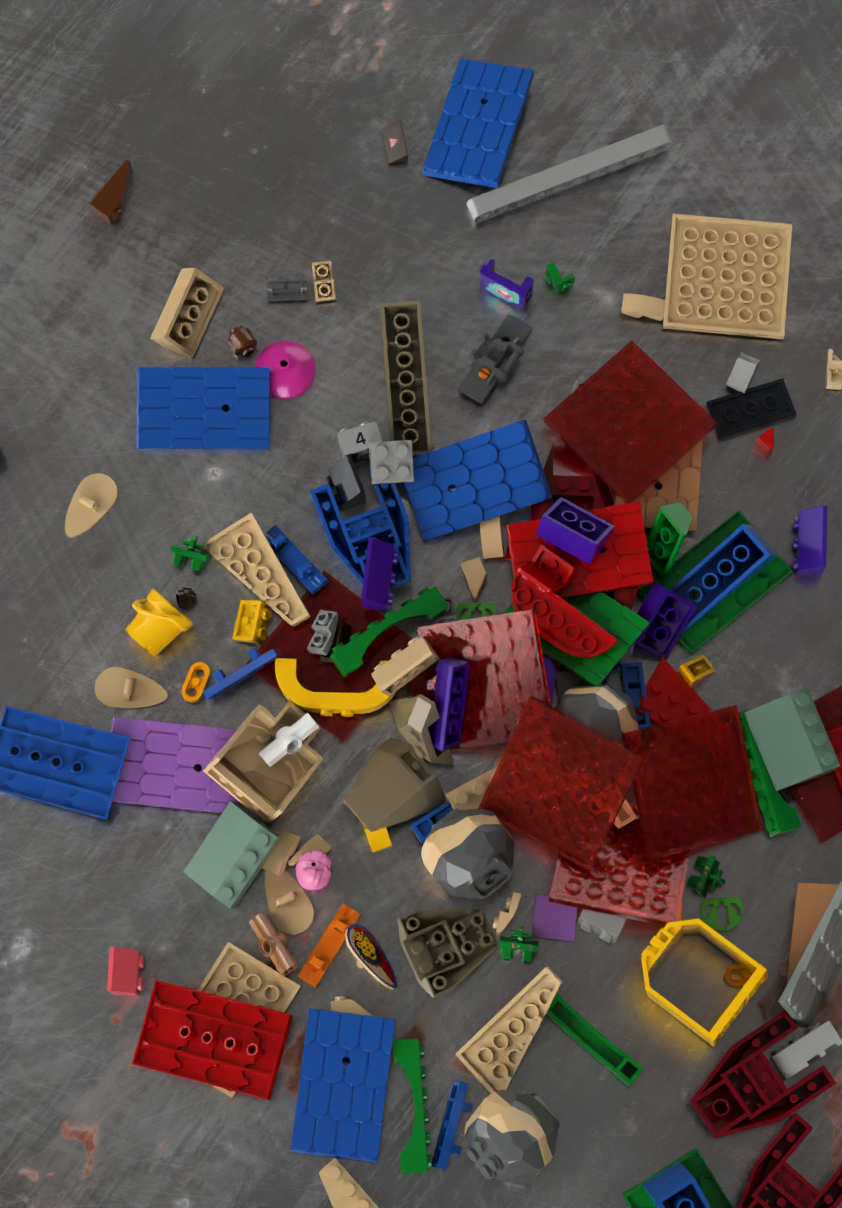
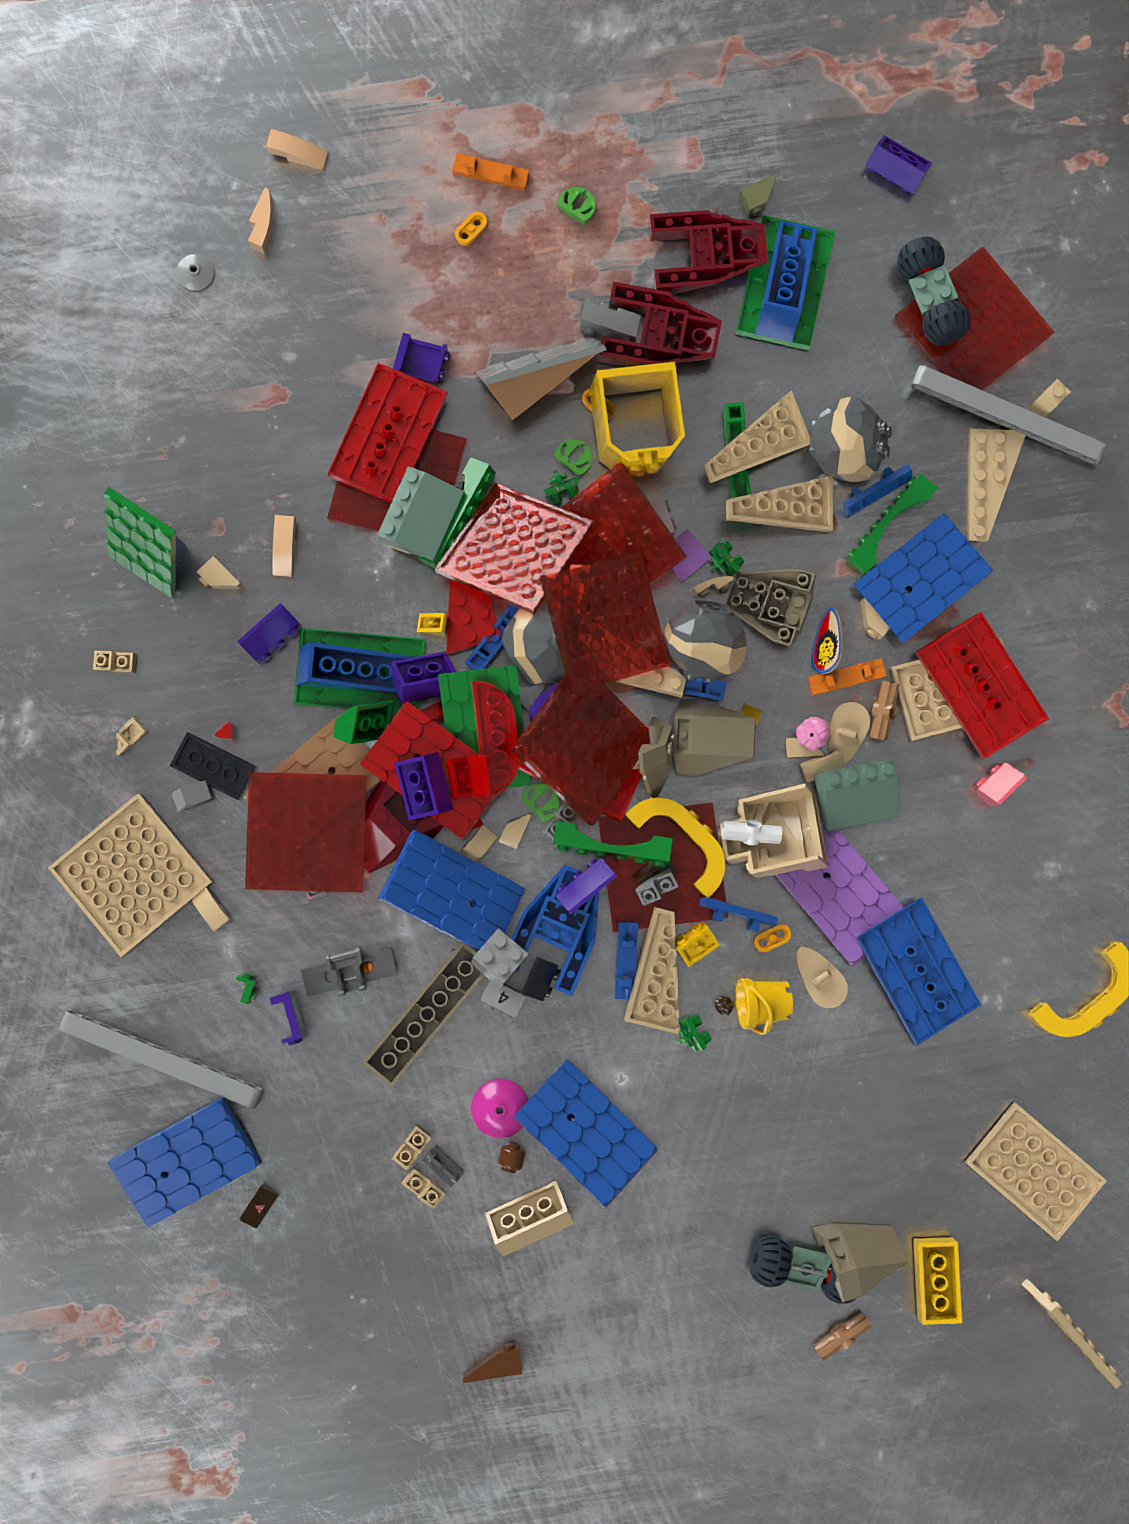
camera: 145 degrees left, 10 degrees up
tan shield [65,473,118,538] -> none
tan slope [371,636,440,696] -> none
dark purple slope [428,657,471,751] -> none
none -> tan slope [401,1167,446,1210]
none -> tan wing [703,390,810,483]

